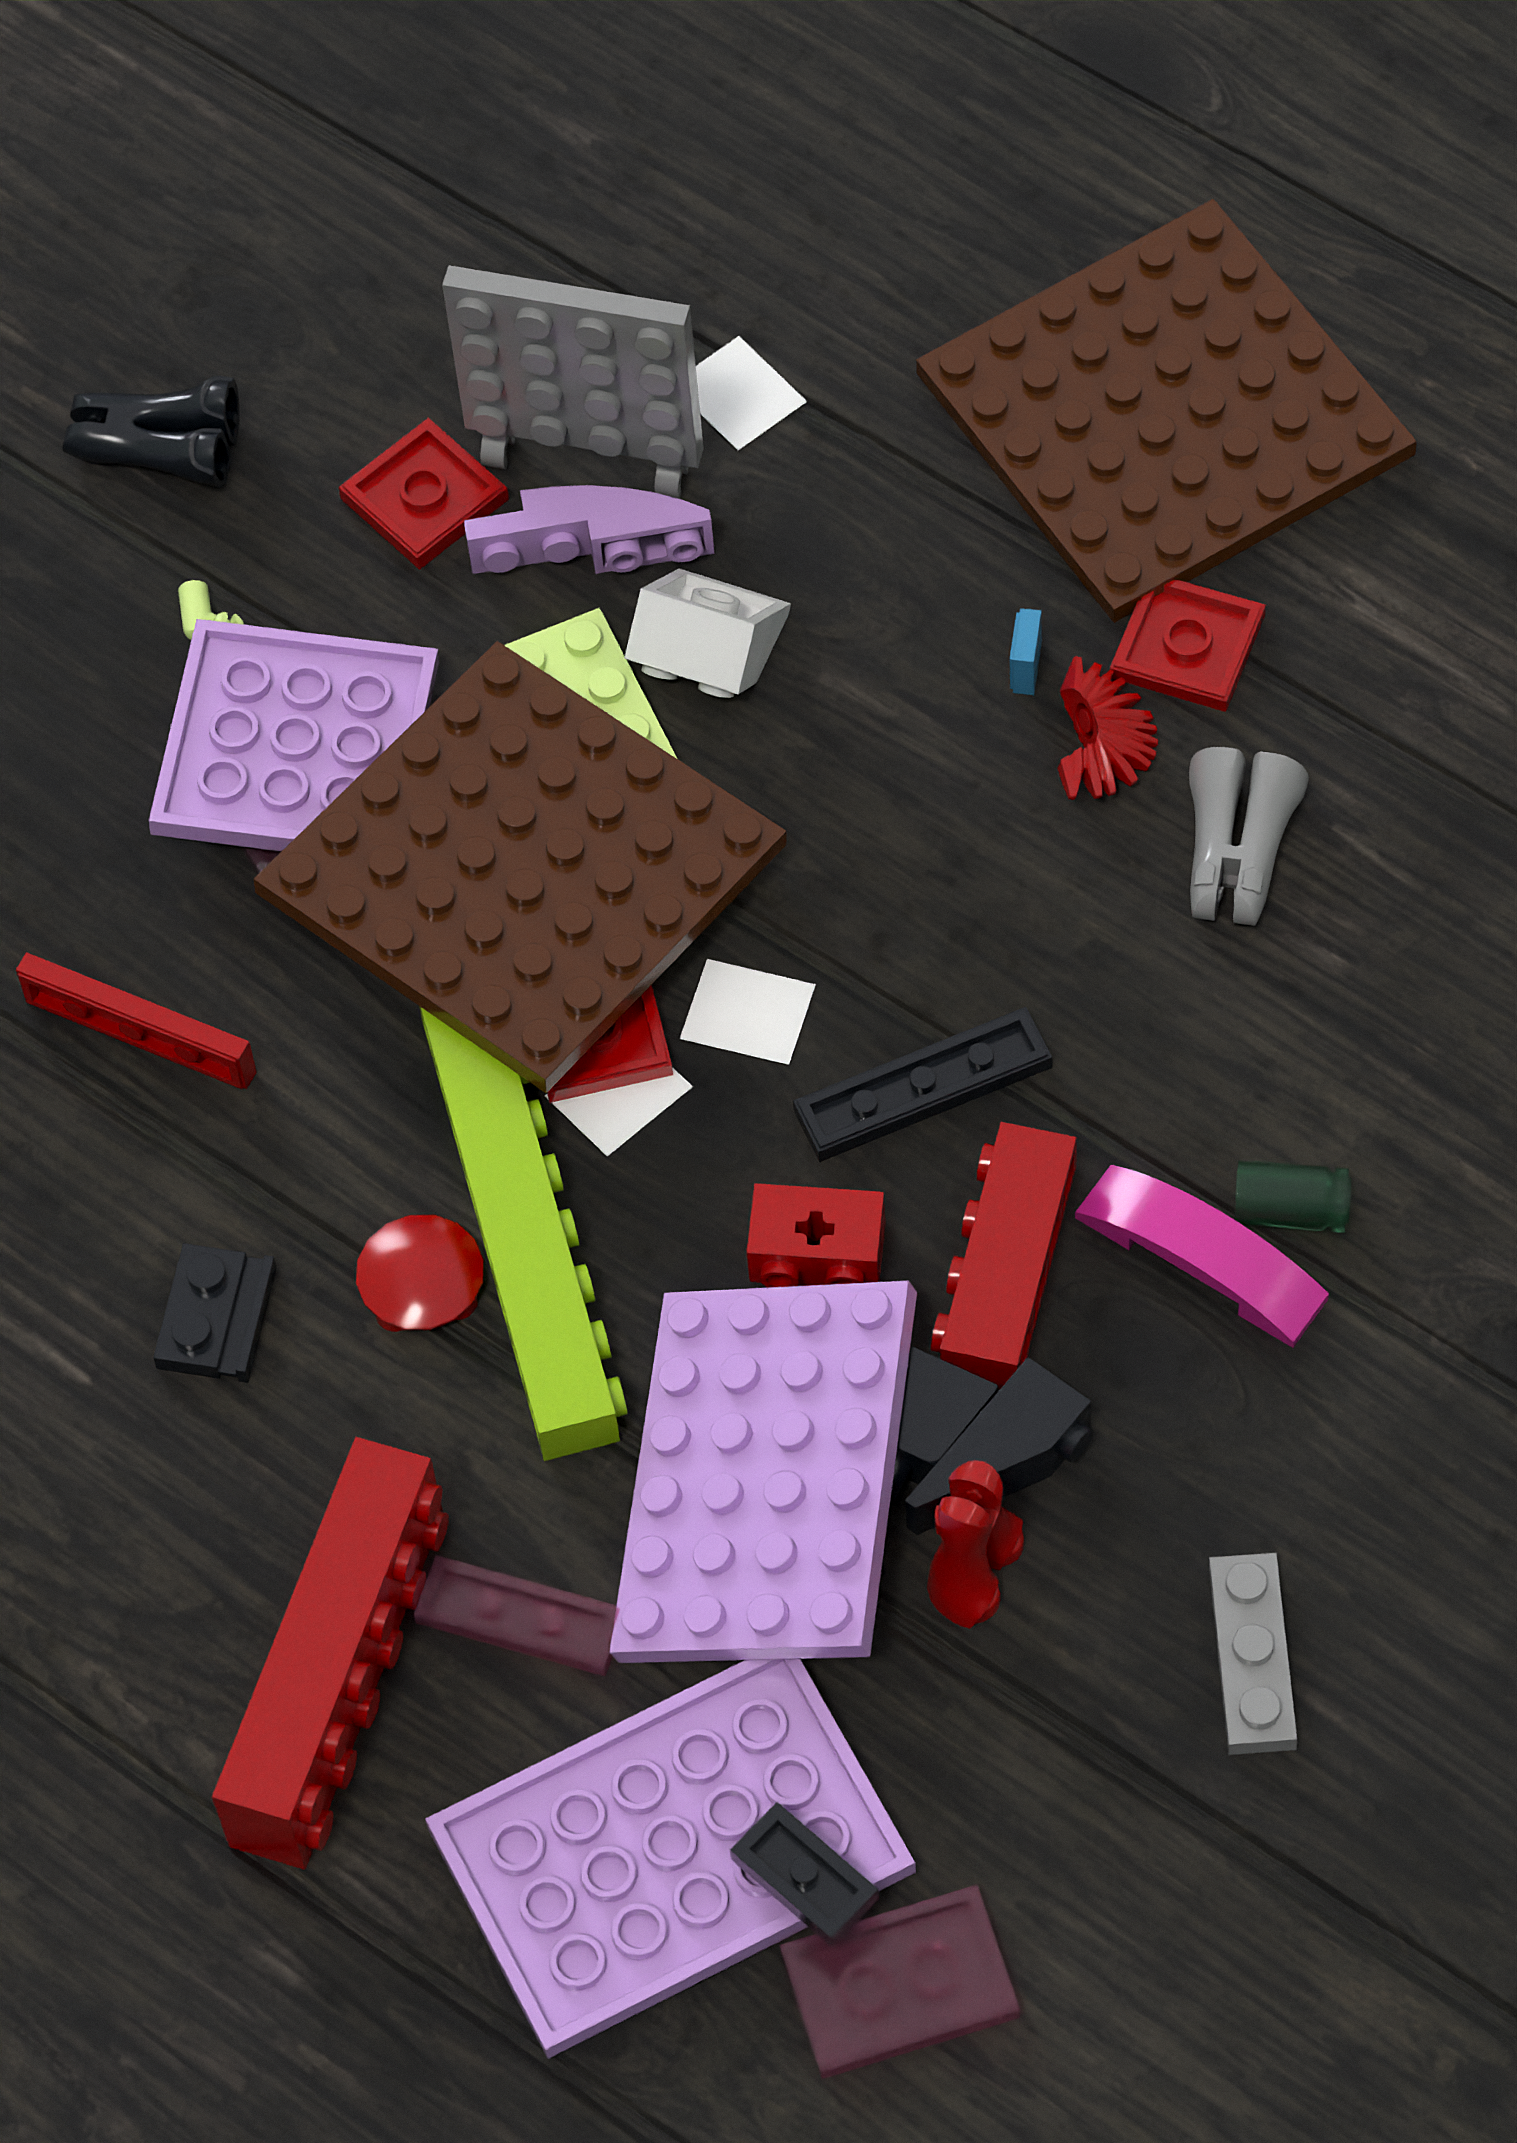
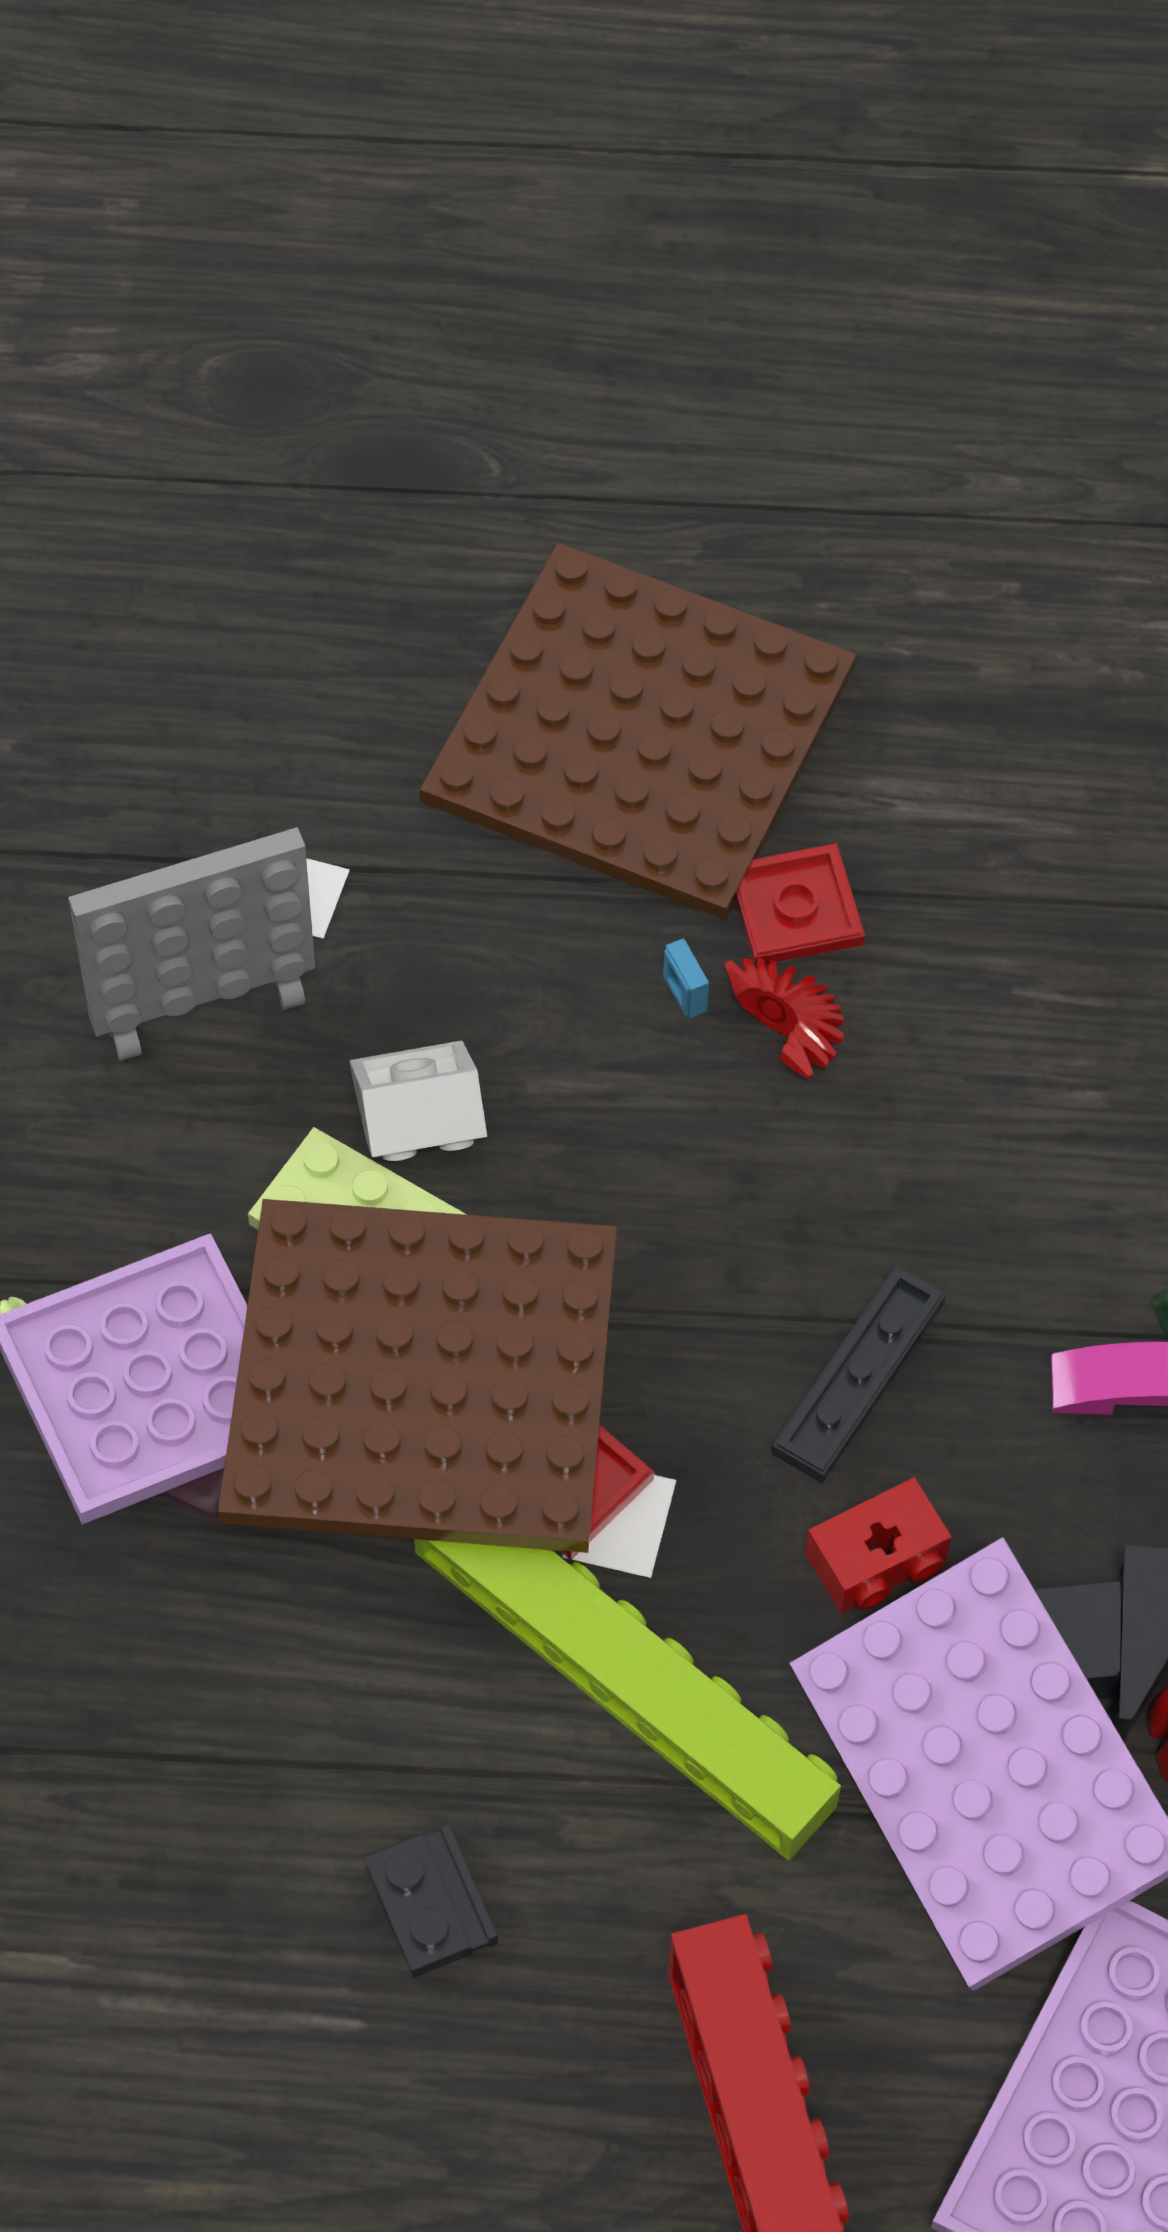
camera: 40 degrees left, 0 degrees up
red tile [16,952,257,1090] -> none
red tile [338,418,509,570] -> none
red dish [356,1215,484,1332] -> none
clear pink tile [414,1555,620,1676] -> none
lavender slope [464,485,714,574] -> none
white sticker [680,959,816,1065] -> none
red brick [931,1122,1077,1390] -> none
light grey piece [1189,747,1309,926] -> none

